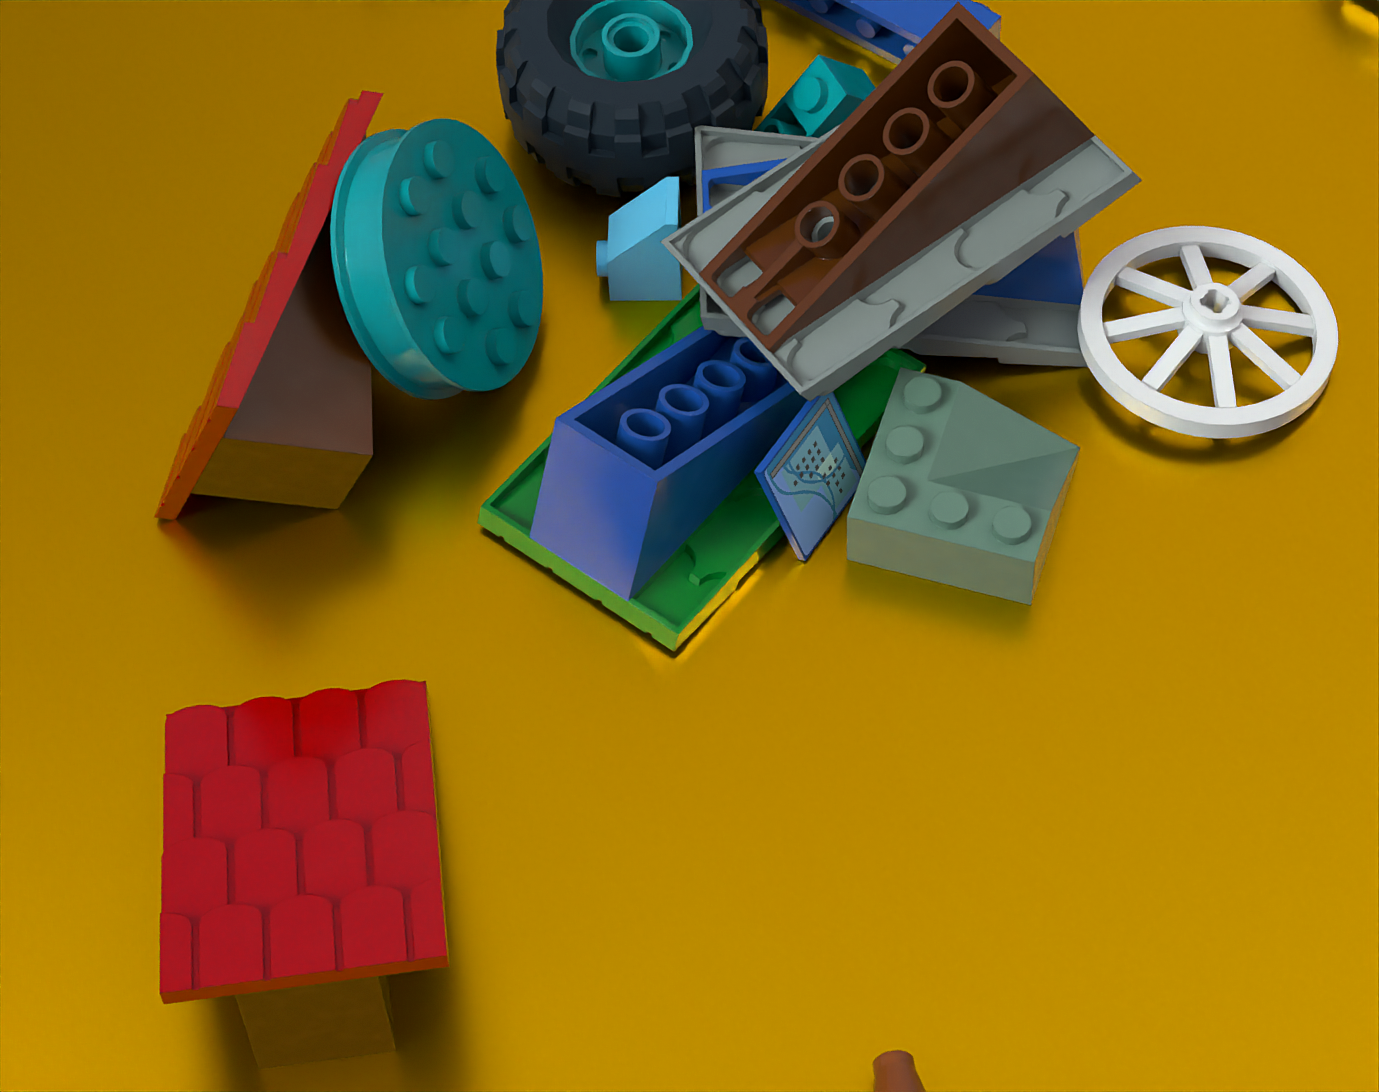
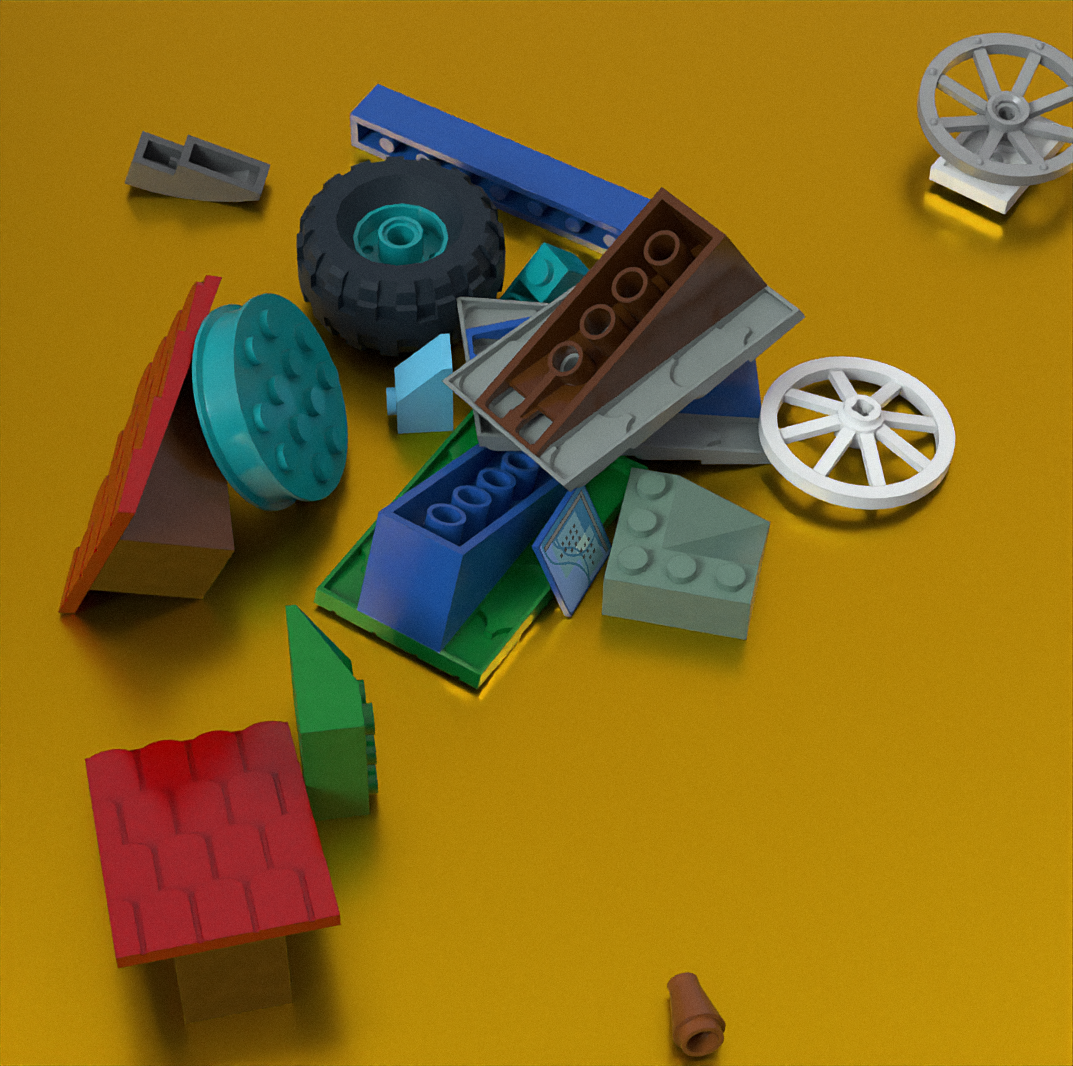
camera: 10 degrees left, 5 degrees down
none -> green slope [285,605,378,821]

